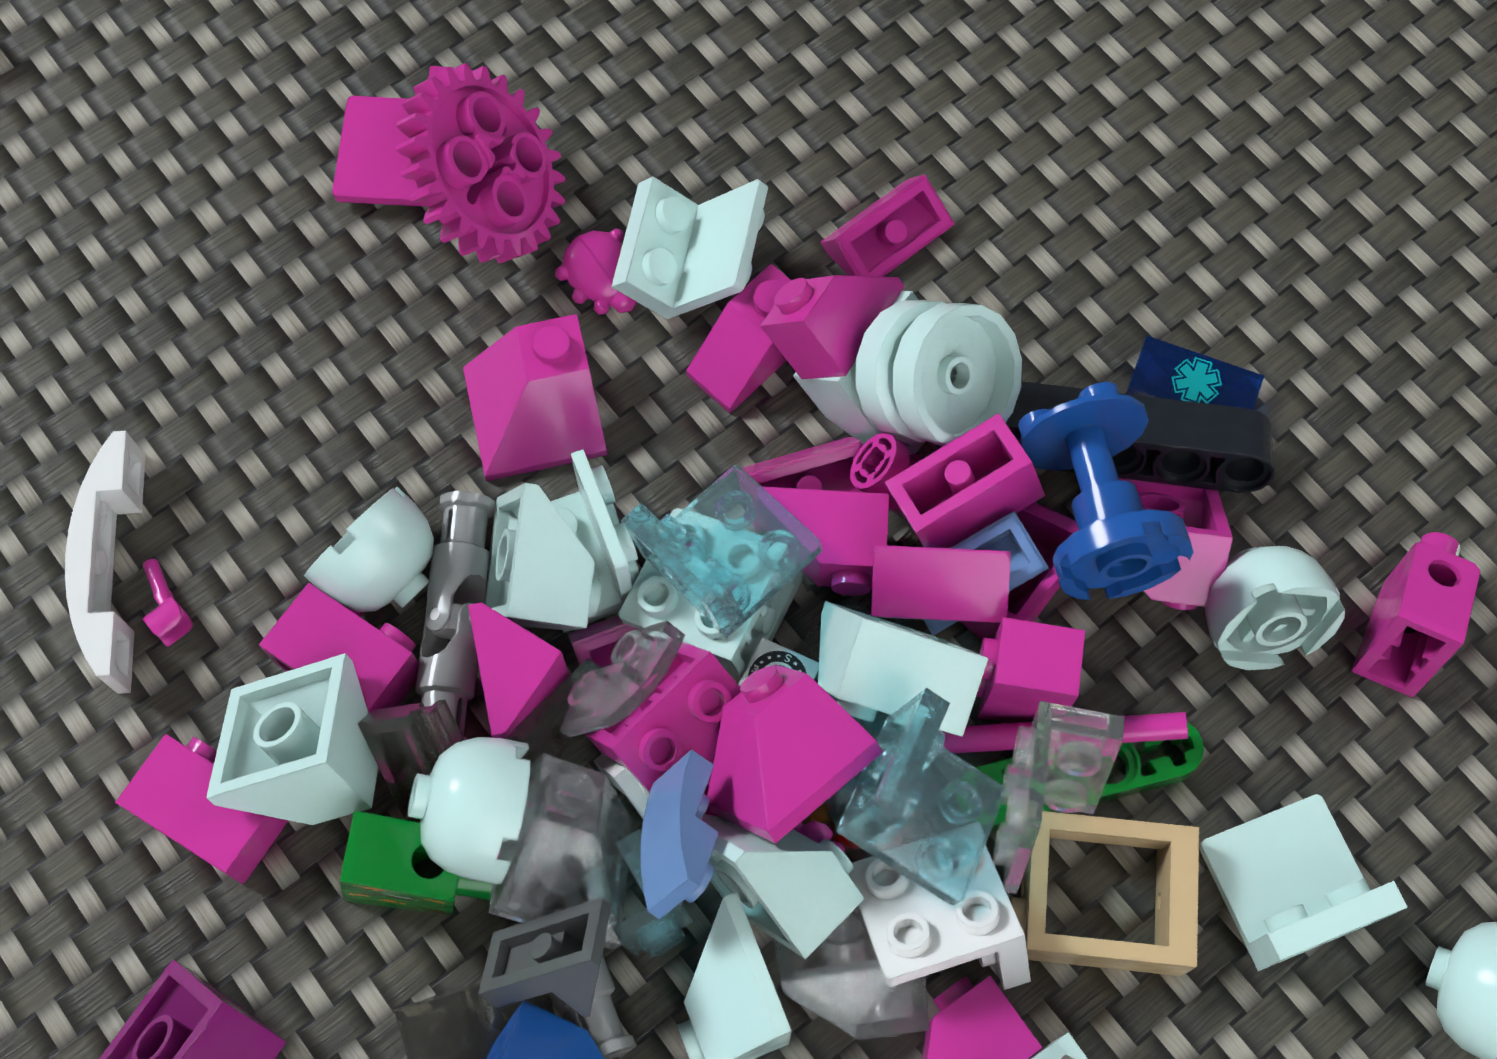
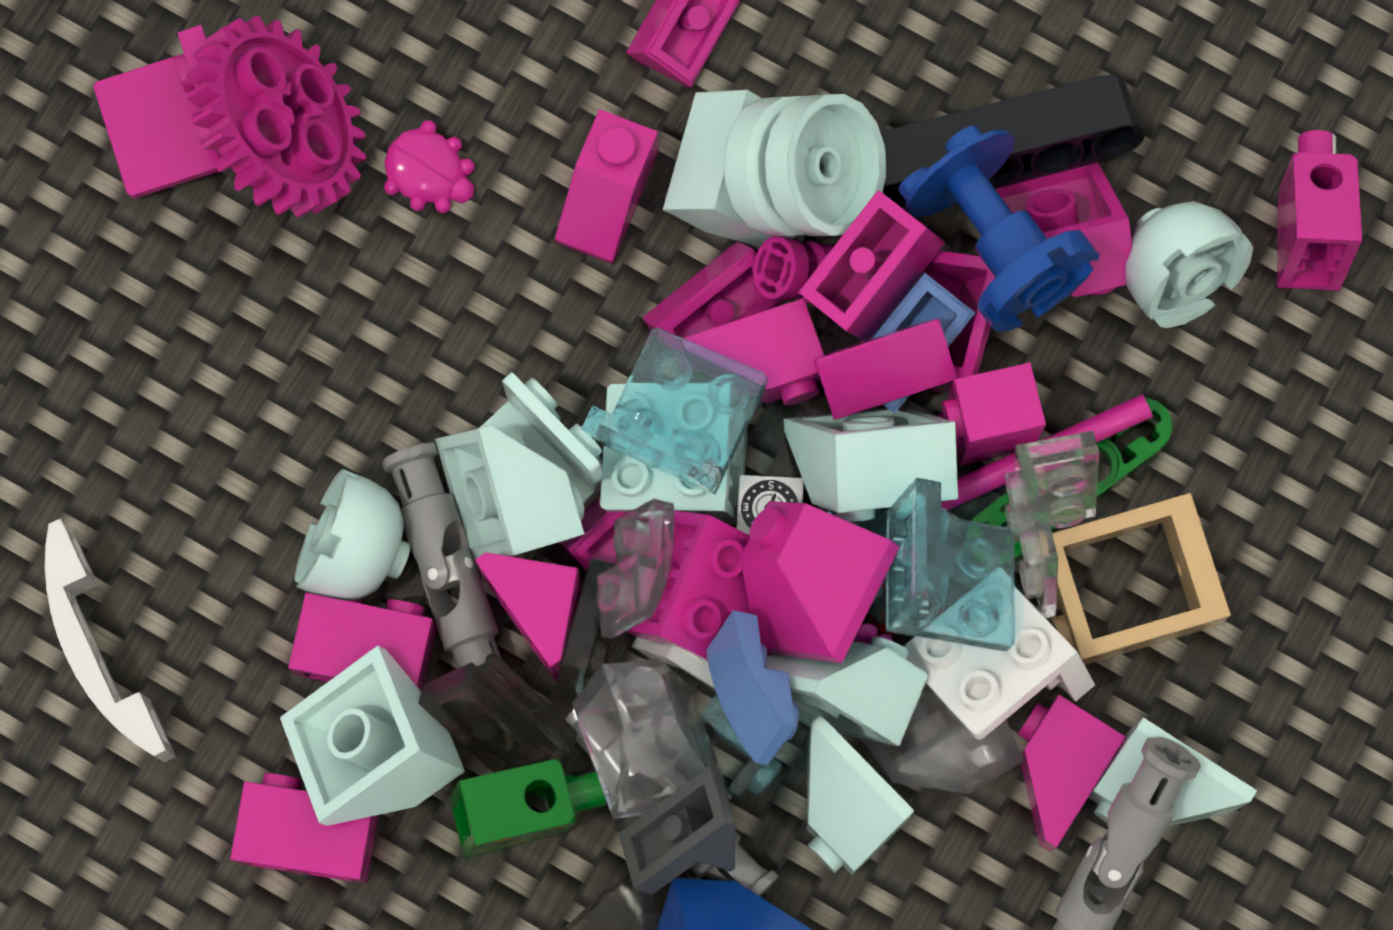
camera: 20 degrees left, 10 degrees up
dark pink hand [142,559,193,647] -> none
light aqua cylinder [408,737,530,884] -> none
dark pink slope [463,314,608,481] -> none
light aqua bracket [611,177,768,319] -> none
dark pink slope [760,275,905,379] -> none
clear blue tile [1125,336,1265,410] -> none
light aqua bracket [1199,794,1407,971] -> none

